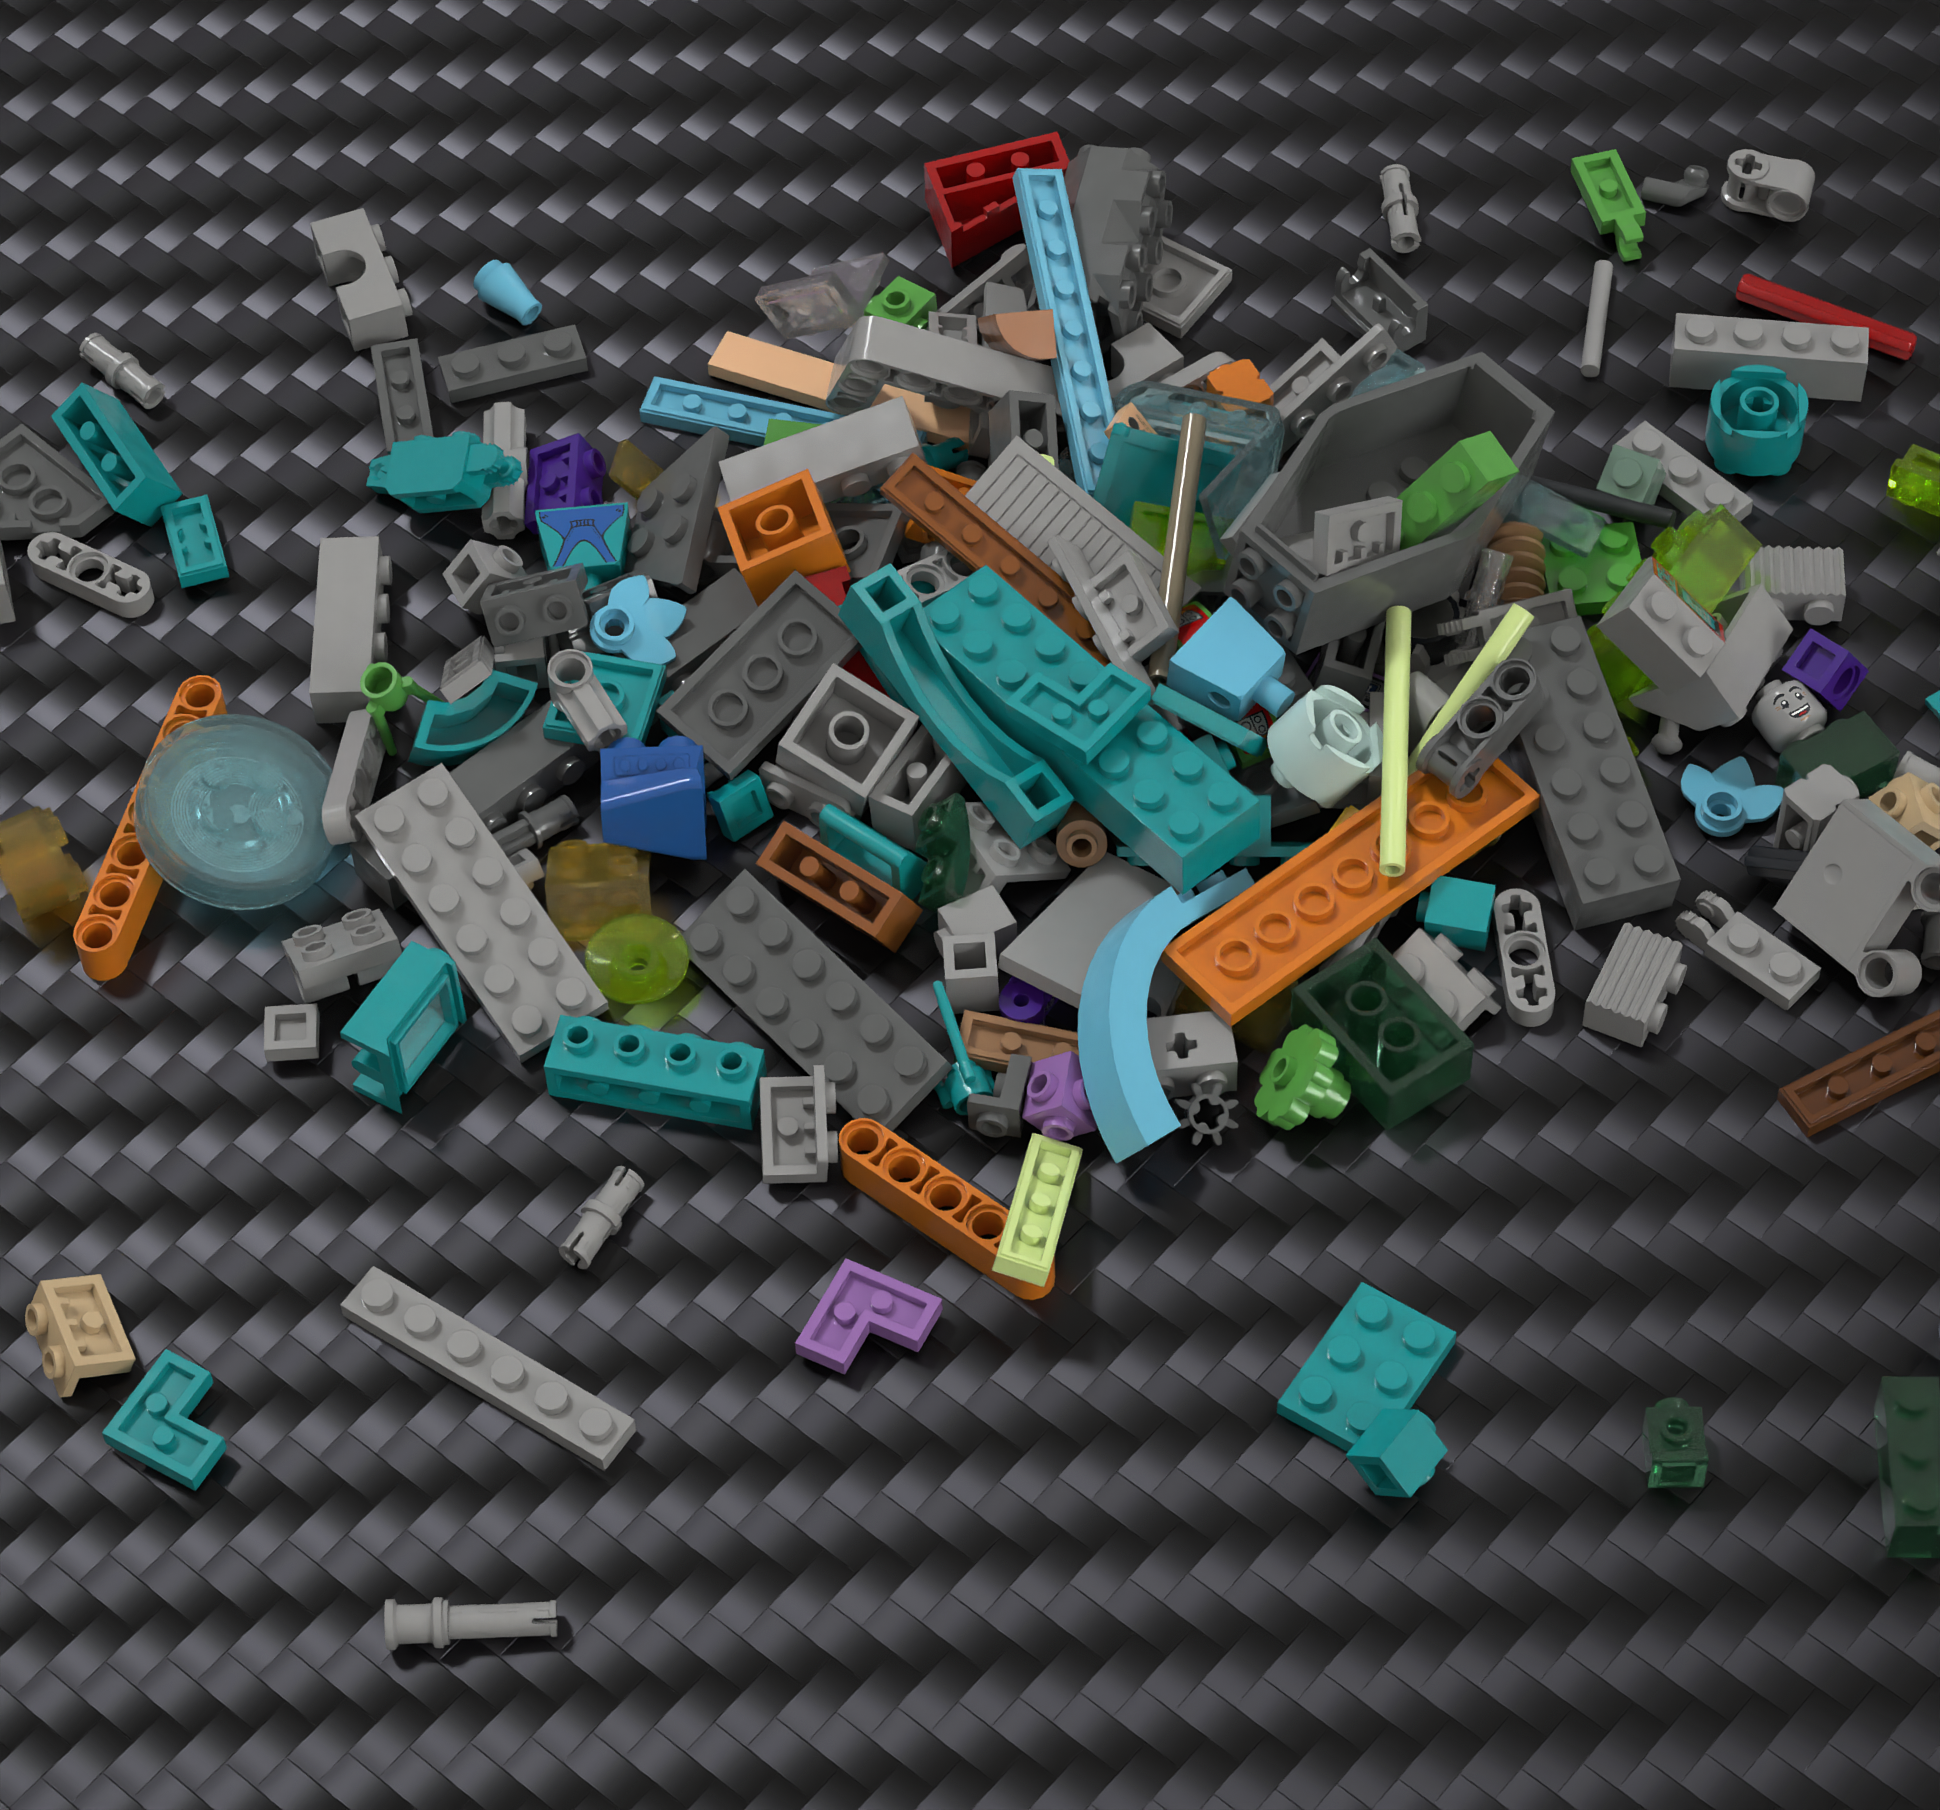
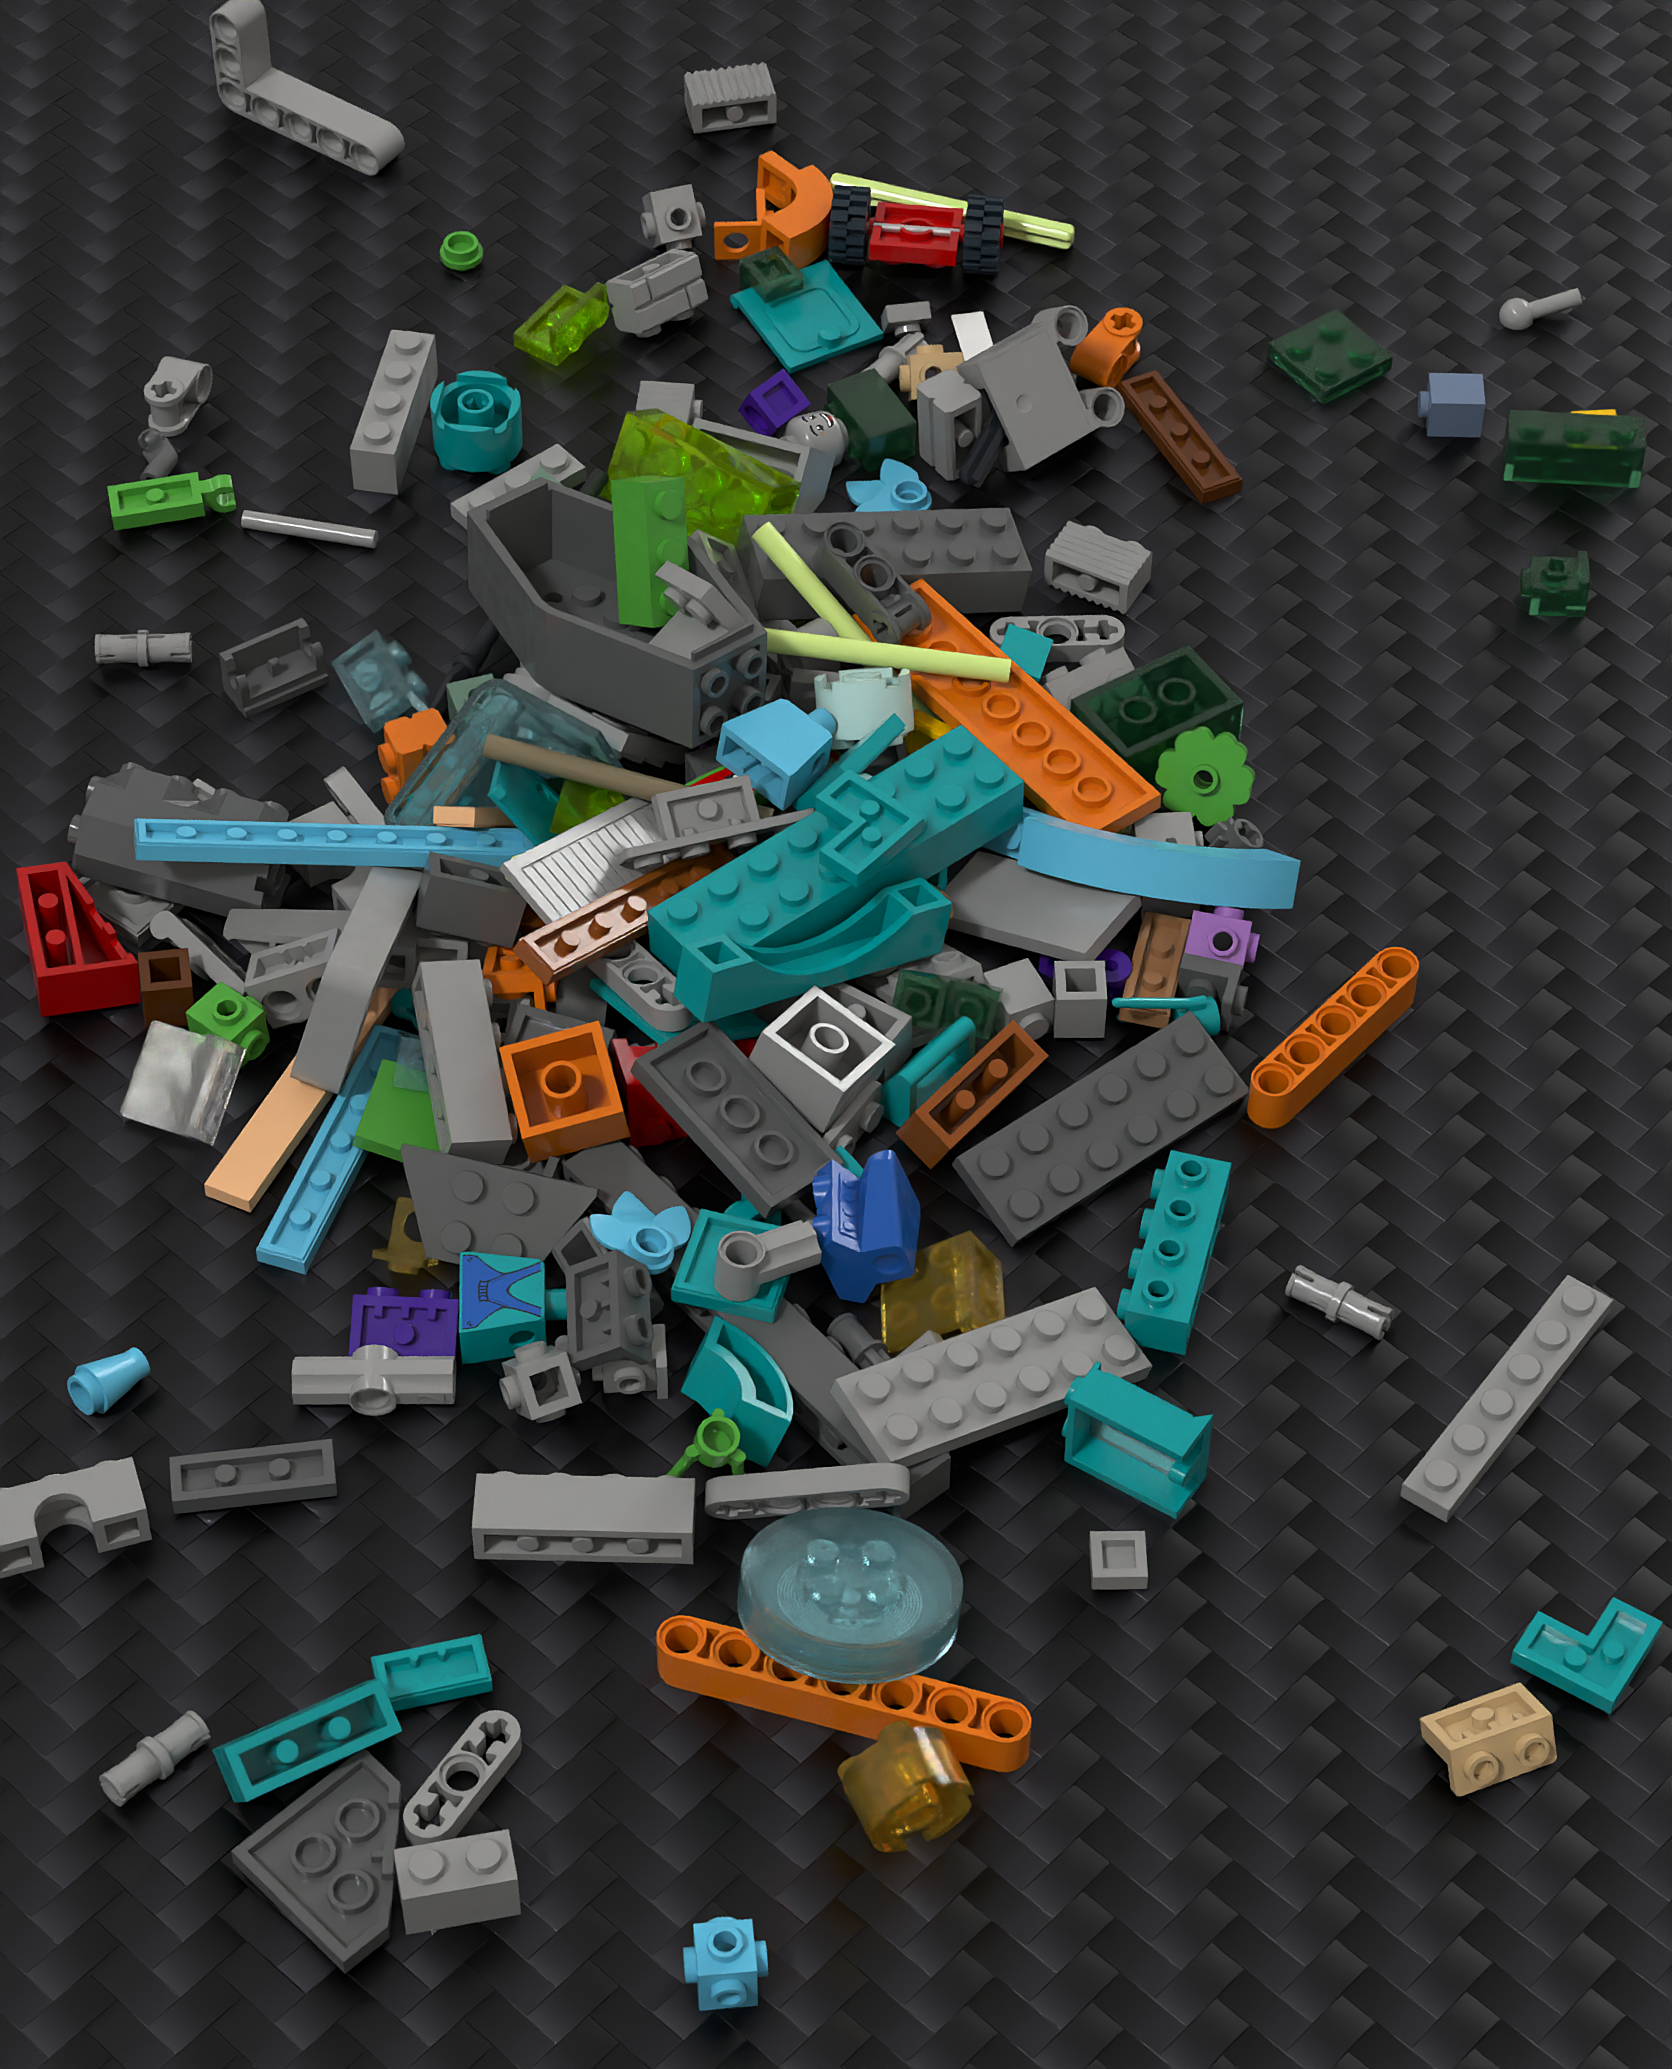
camera: 90 degrees left, 5 degrees down
light grey plate [281,908,402,1004] -> none
teal hinge [366,431,523,513] -> none
dark grey plate [438,324,588,403] -> none
light grey tile [440,636,495,704] -> none
clear neon green dish [585,914,689,1005] -> none
light grey bracket [759,1065,838,1184] -> none
medium lavender plate [795,1258,943,1375] -> none
nougat brick [977,309,1057,362] -> none
yellowish green tile [992,1133,1083,1287] -> none
light grey bracket [1235,323,1398,478] -> none
teal plate [1277,1282,1456,1452] -> none
teal brick [1345,1408,1448,1498] -> none
light grey slope [1596,556,1726,696] -> none
light grey hinge [1675,890,1821,1010] -> none
red axle [1736,274,1917,360] -> none
none -> reddish brown brick [138,948,194,1029]

